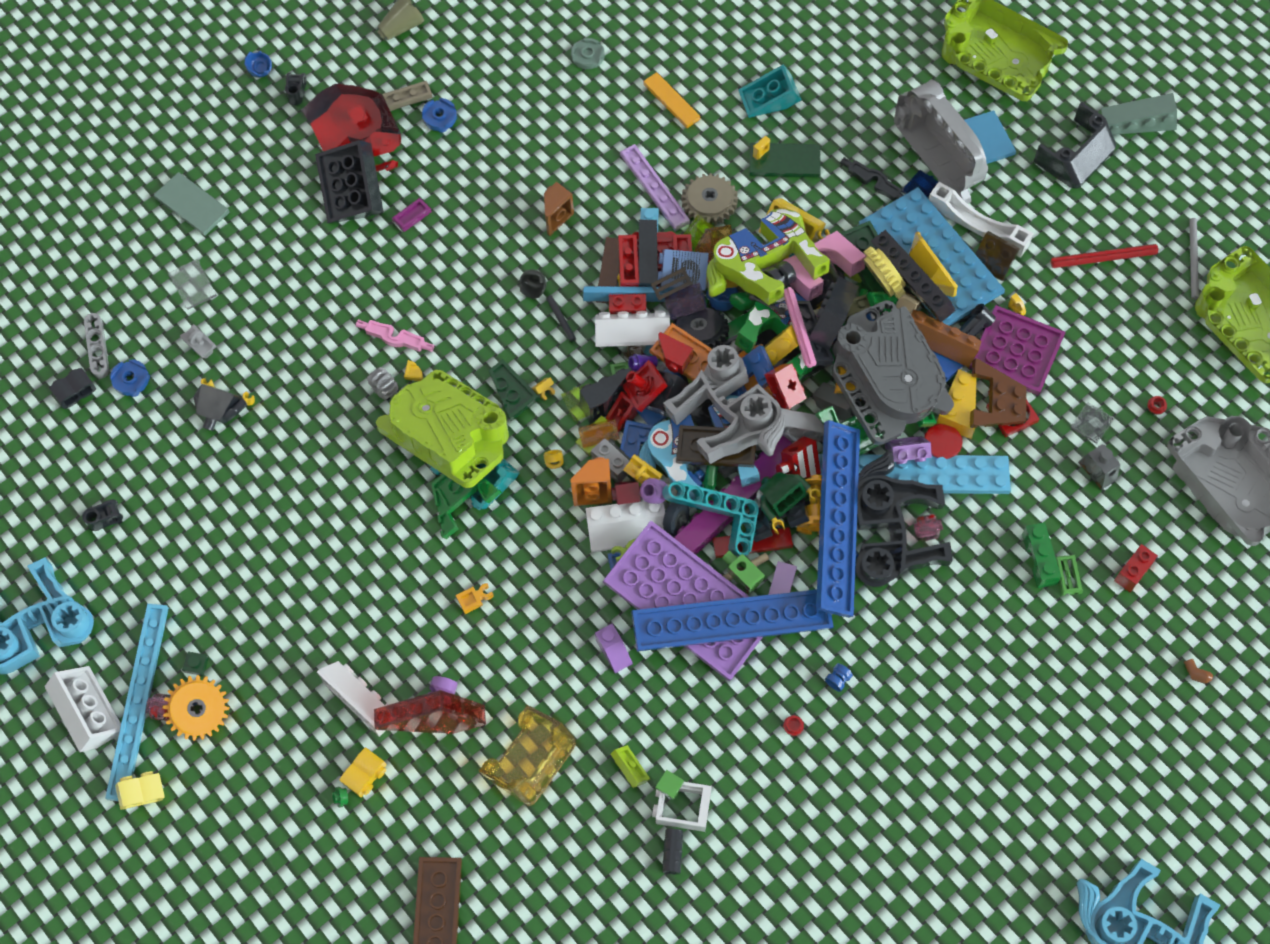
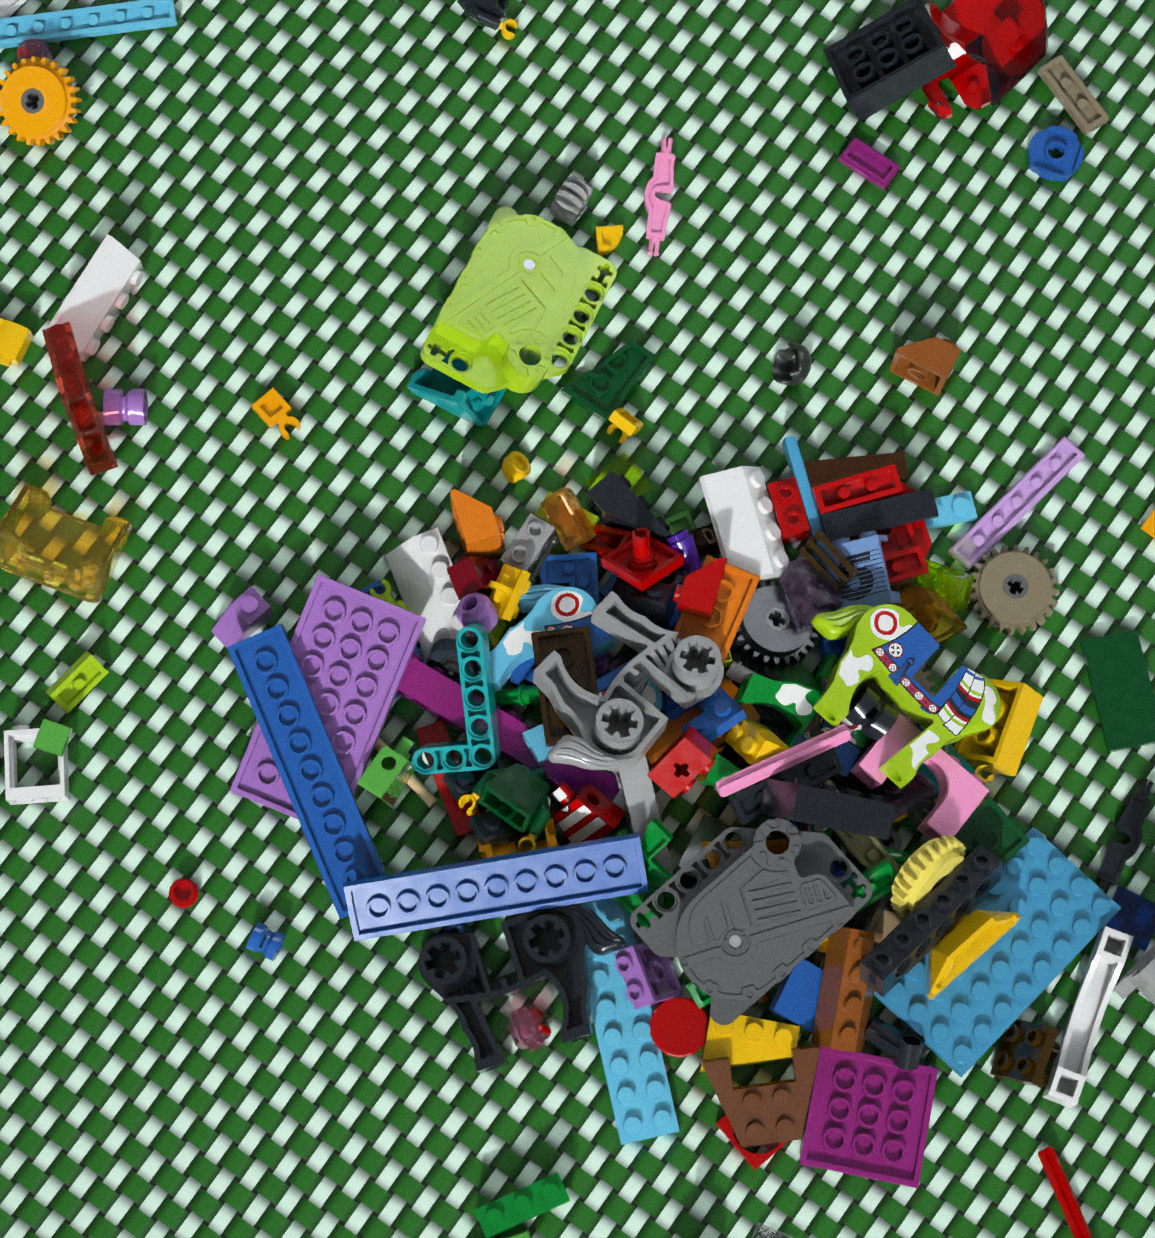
camera: 70 degrees right, 10 degrees up
dark green plate [182,651,209,676] -> none
green wing [431,471,502,539] -> none
black bar [546,295,576,343] -> none
yellow tile [753,136,770,160] -> none
lavender tile [768,561,797,595] -> none
yellow tile [1008,293,1026,316] -> none

